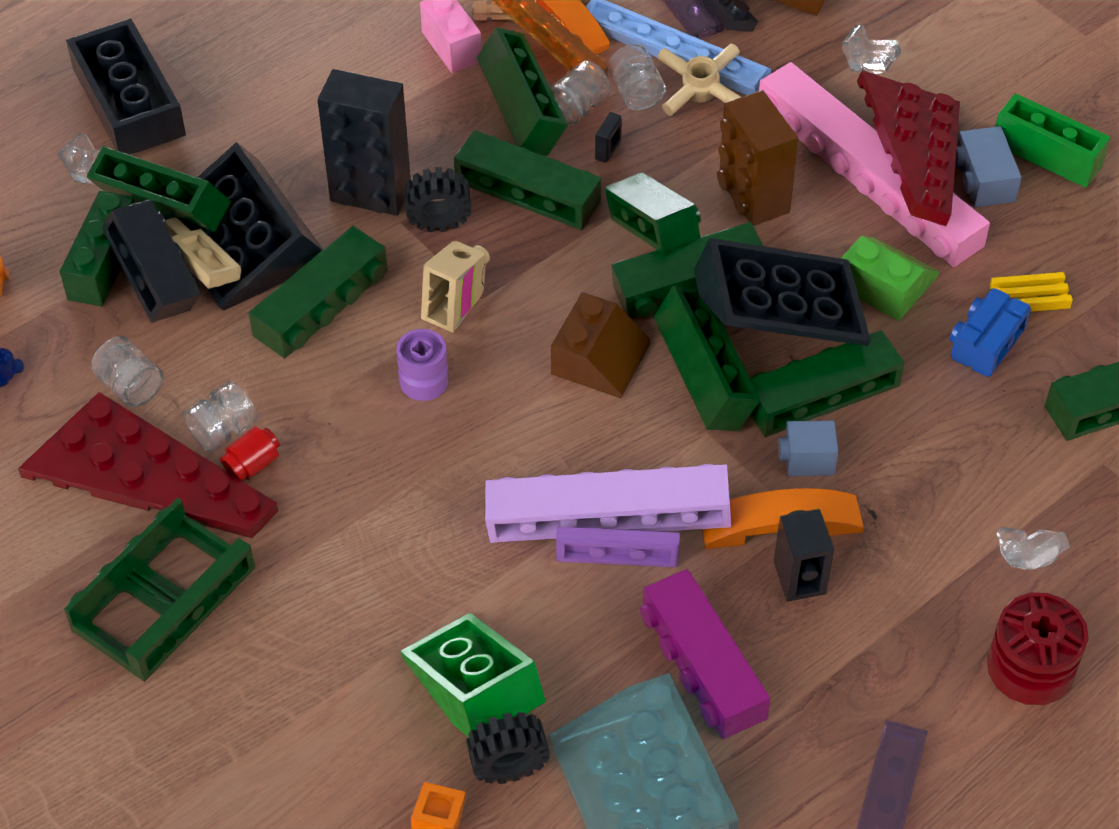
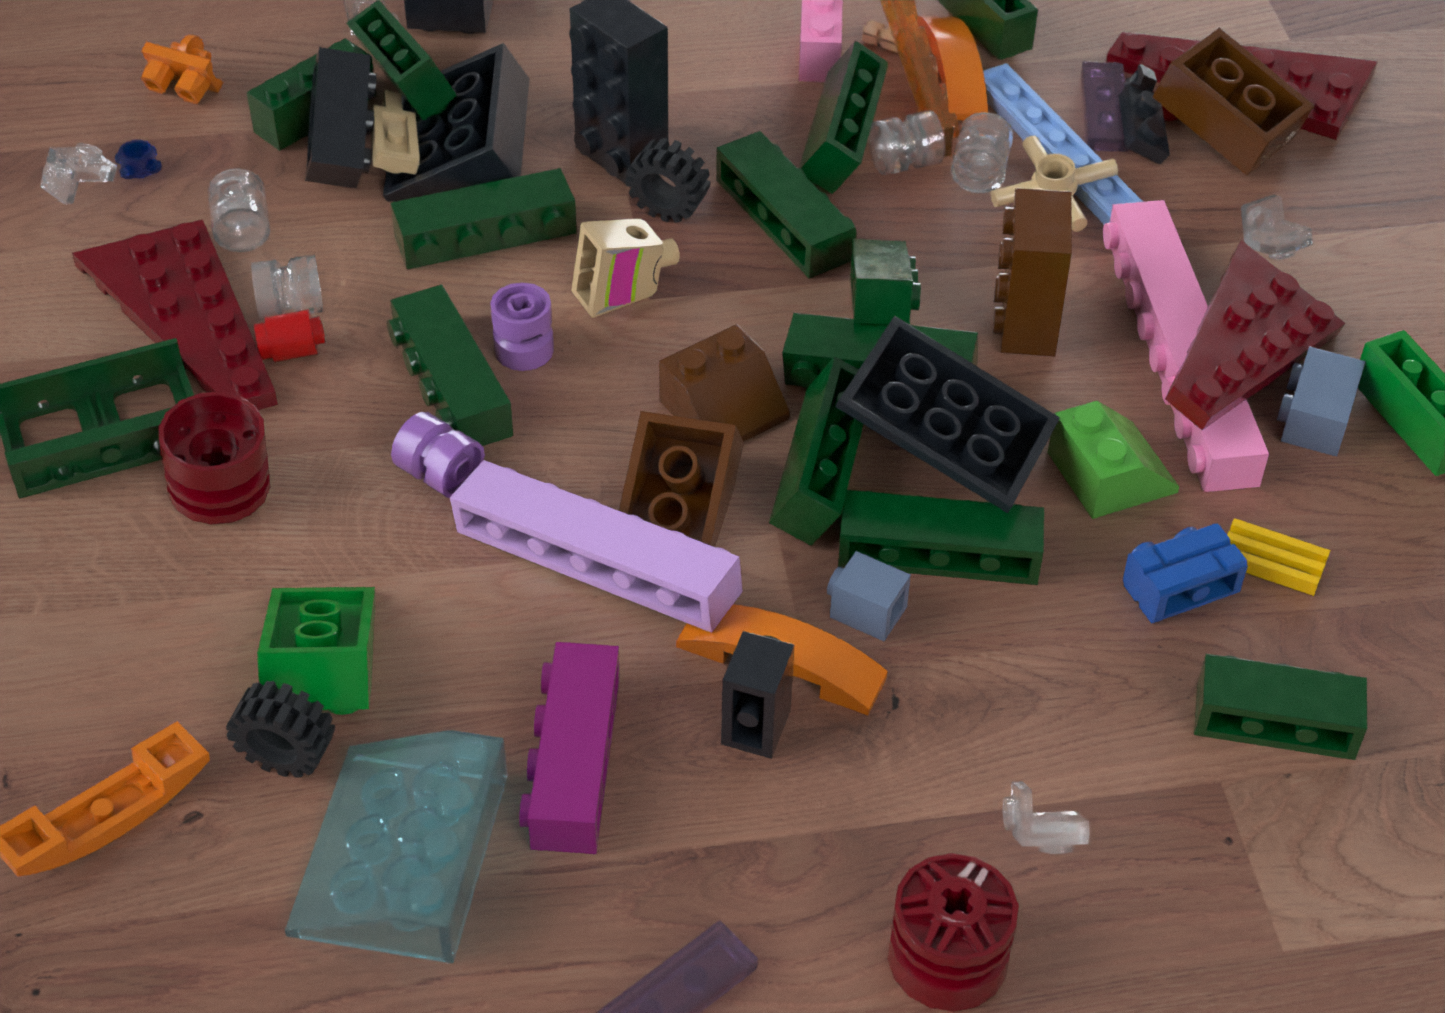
camera: 30 degrees right, 5 degrees down
medium lavender tile [556,527,680,567] -> none
black tile [595,112,622,163] -> none
none -> dark red wheel [159,392,271,525]
none -> dark green brick [387,284,514,446]
none -> medium lavender wheel [391,412,485,498]
none -> reddish brown slope [619,411,744,547]

